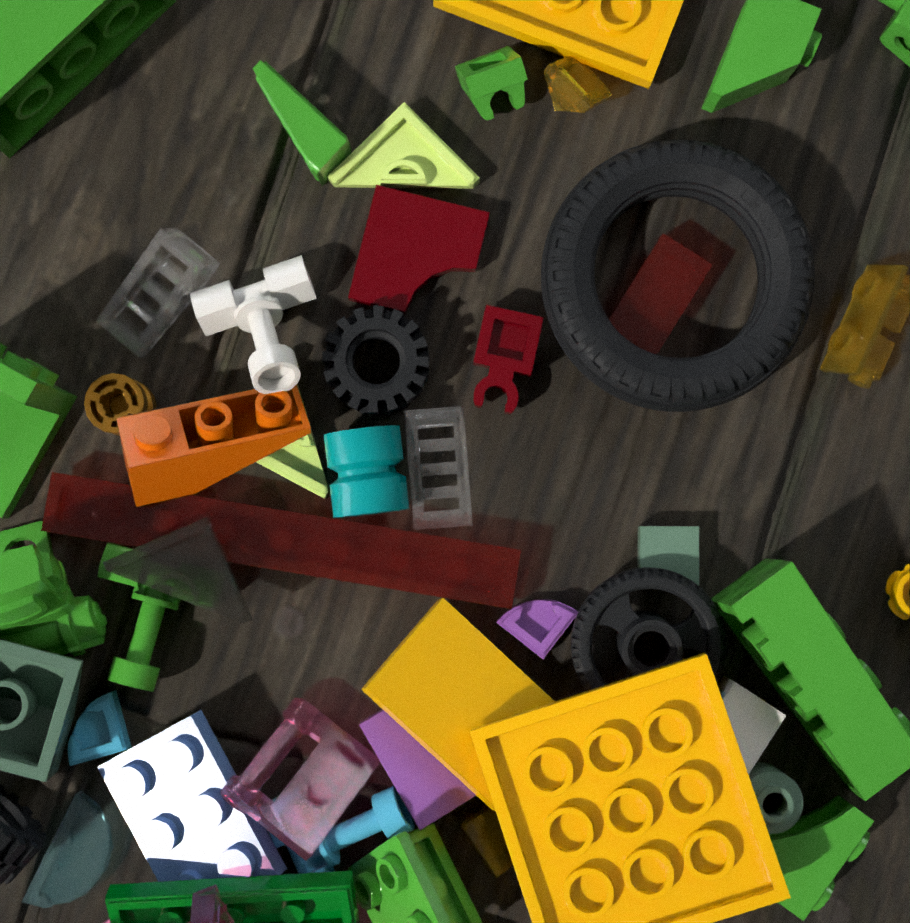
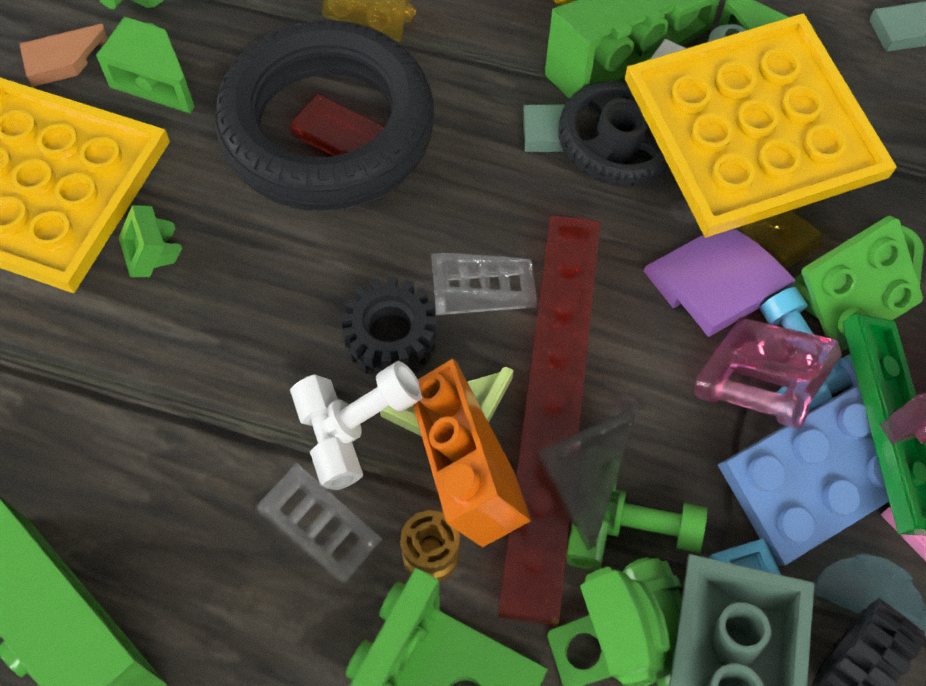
camera: 95 degrees left, 25 degrees down
bright green slope [253,60,352,186] -> none
teal wheel [324,425,410,518] -> none
yellowish green tile [327,102,480,189] -> none
dark red tile [348,185,490,315] -> none
yellow tile [361,598,555,811] -> none
dark red plate [473,305,544,415] -> none
medium lavender tile [496,599,578,659] -> none
clear yellow slope [544,56,612,113] -> none

